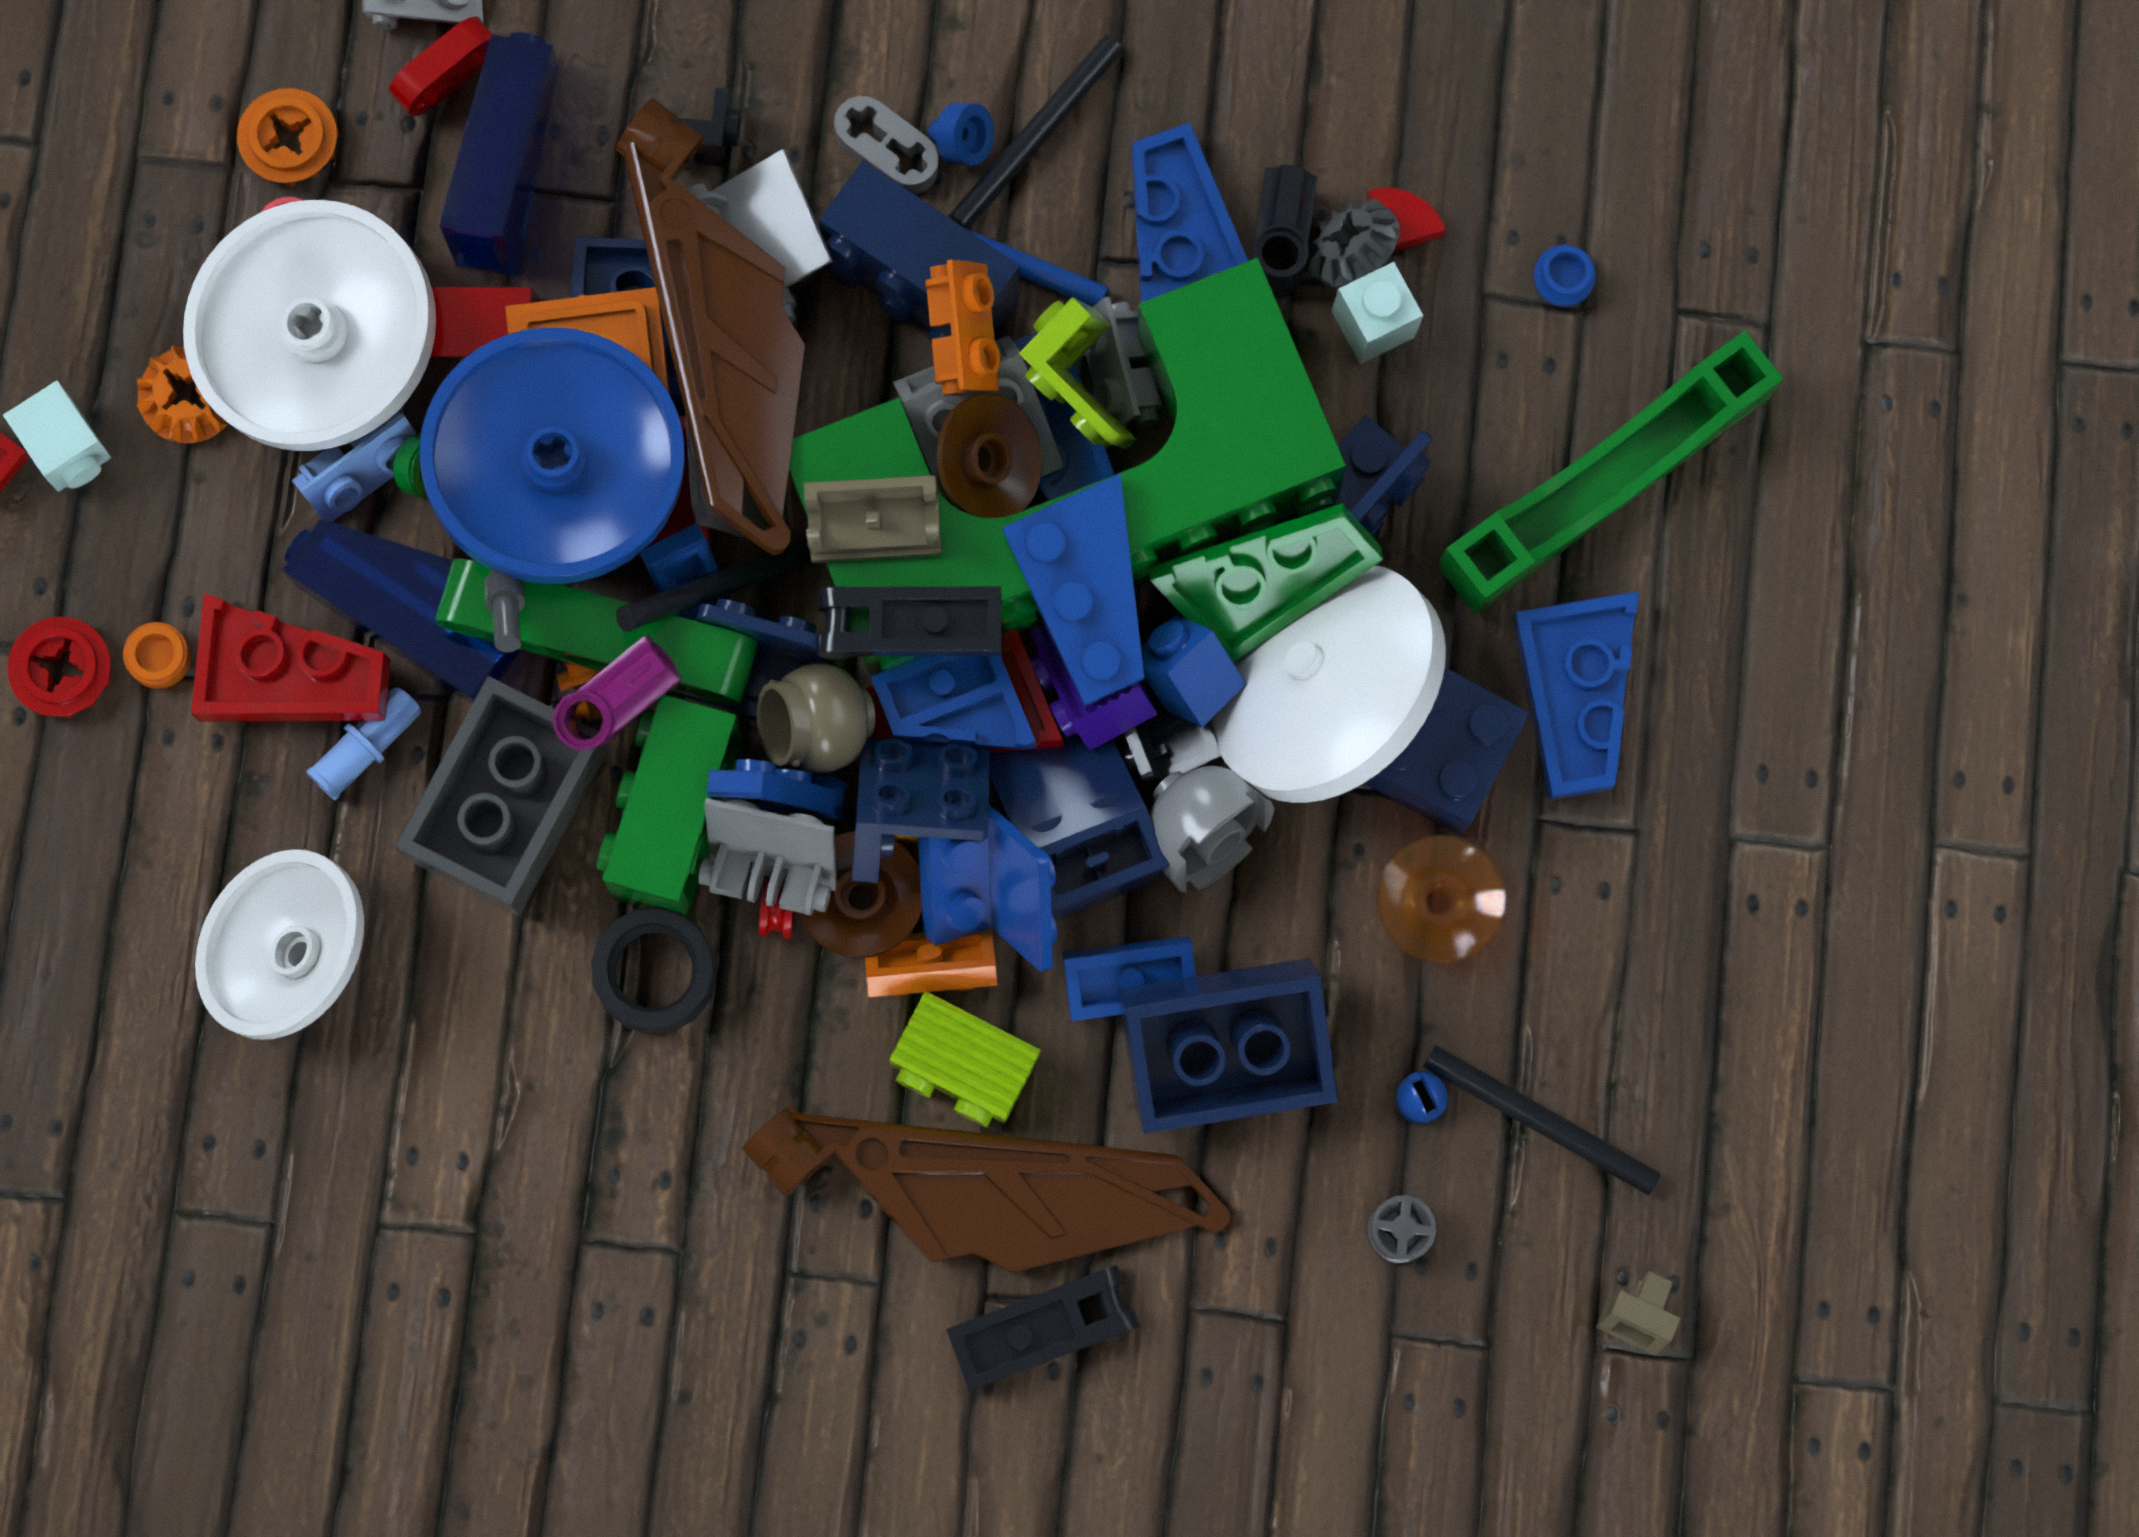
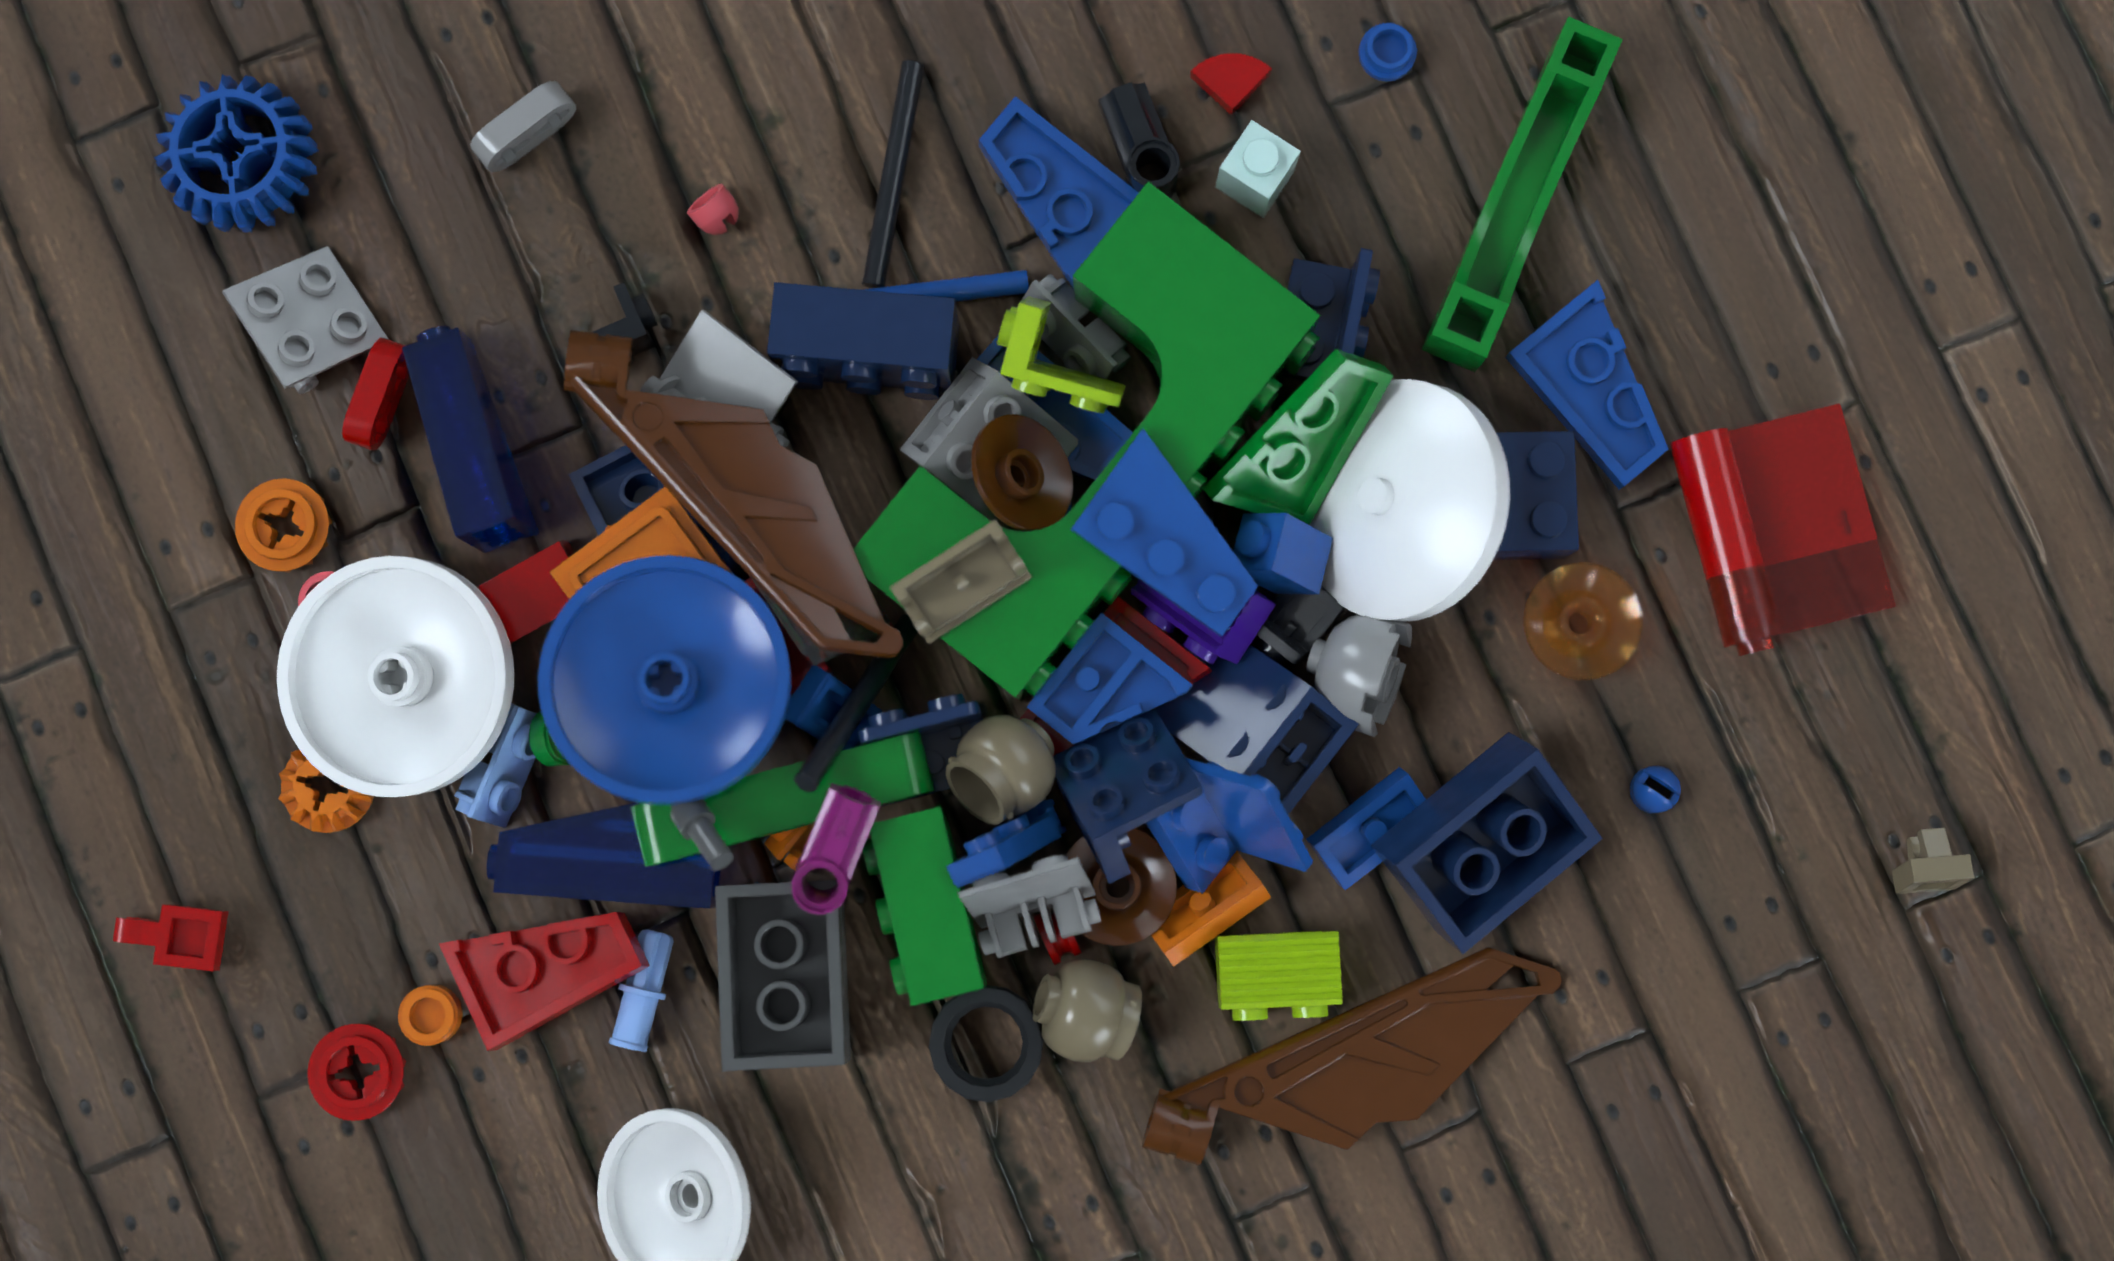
camera: 20 degrees left, 5 degrees up
light aqua brick [3,381,111,492] -> none
black plate [818,586,1002,659] -> none
light grey beam [834,96,939,195] -> none
orange hinge [925,259,1000,396] -> none
blue tile [929,102,994,166] -> none
black plate [946,1265,1141,1392] -> none
dark grey gear [1308,198,1400,287] -> none
flat silver wheel [1366,1195,1437,1264] -> none
black bar [1423,1045,1661,1196] -> none
none -> coral hinge [687,183,739,235]
none -> dark tan piece [1033,958,1142,1062]
none -> clear red door [1670,403,1896,657]

